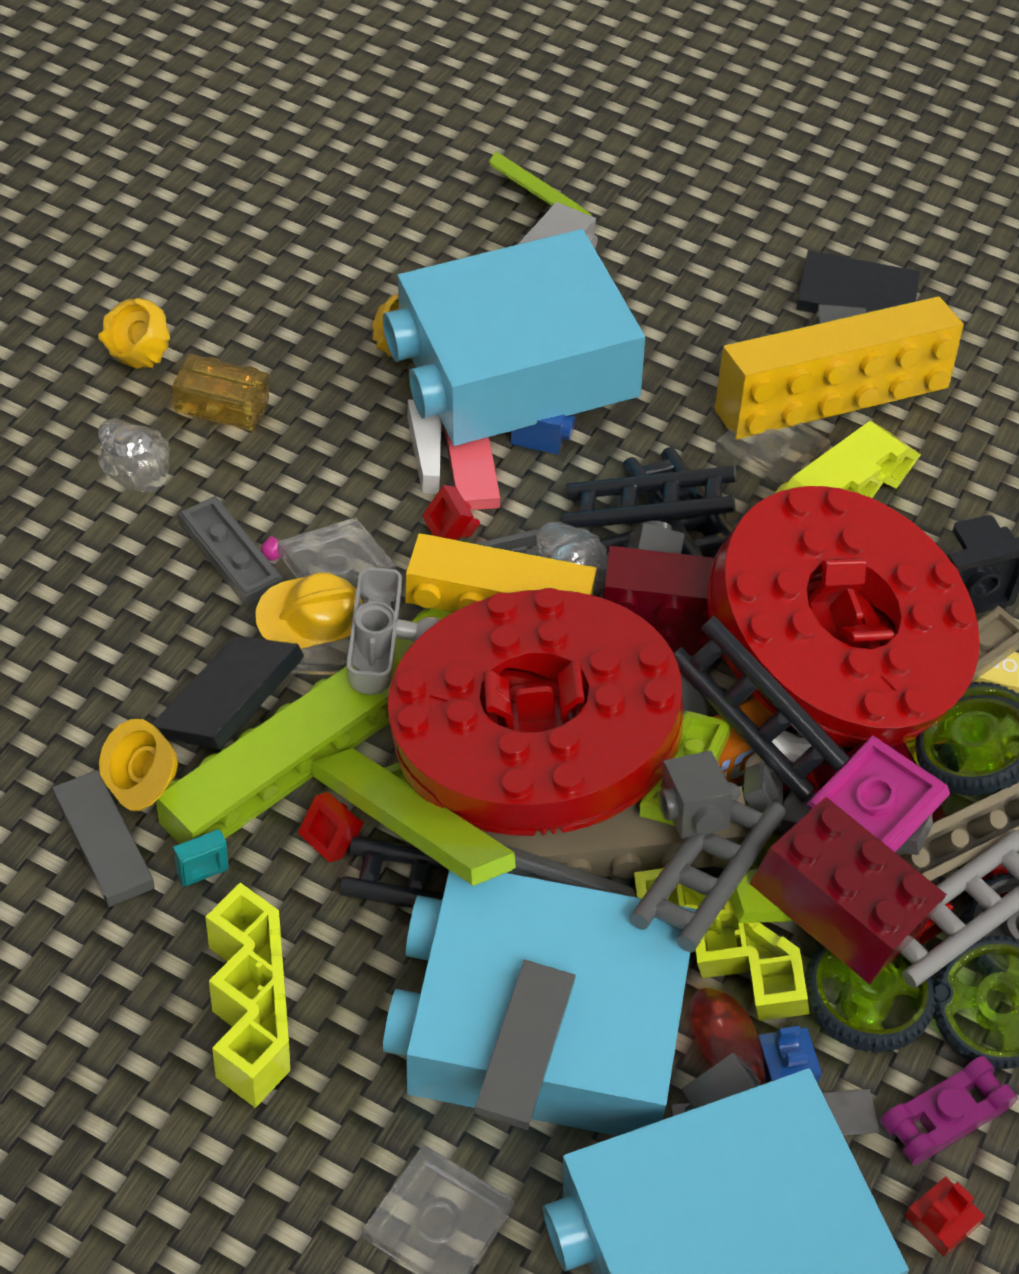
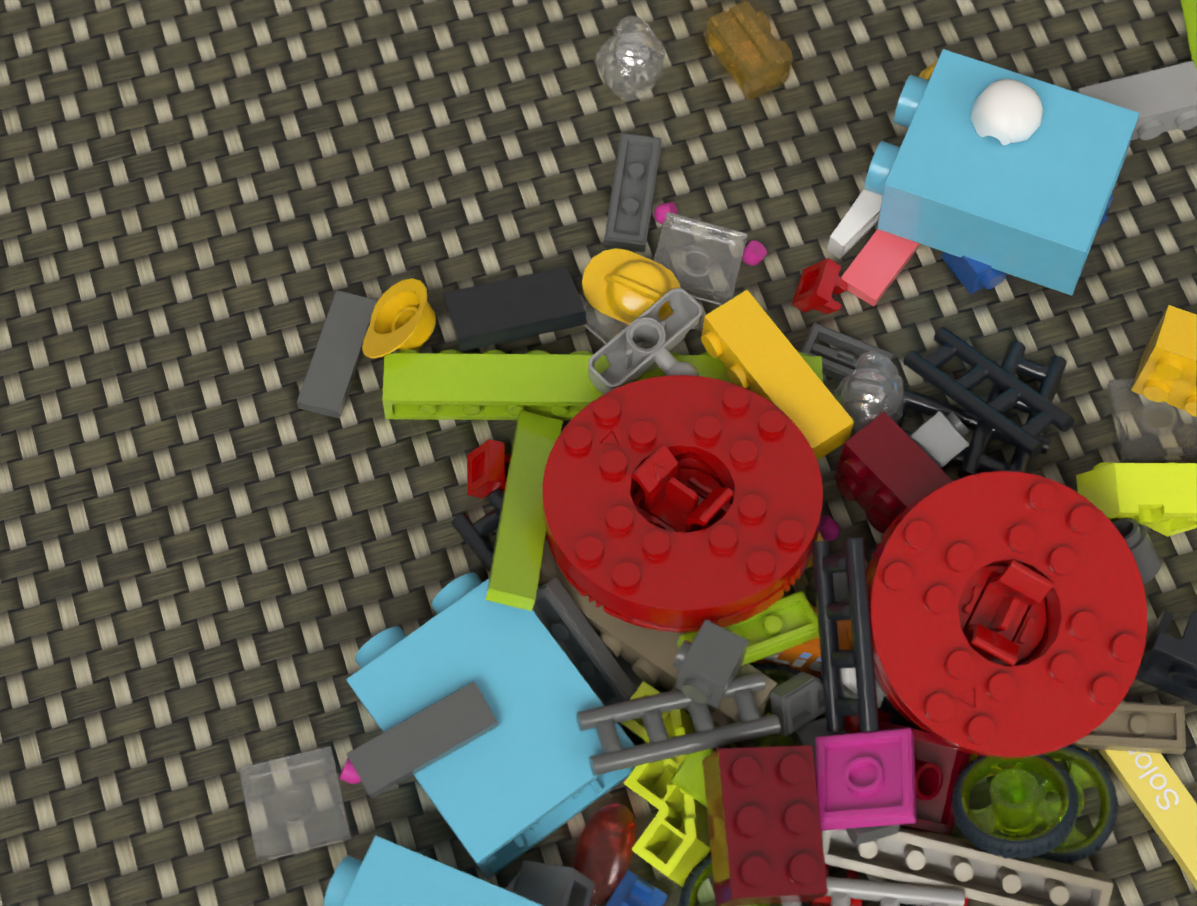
camera: 45 degrees right, 15 degrees up
teal tile [173,829,229,887] -> none
neon yellow brick [205,883,291,1108] -> none
none -> dark pink piece [339,757,361,784]
none -> dark pink piece [742,240,767,266]
none -> white hair [970,79,1044,145]

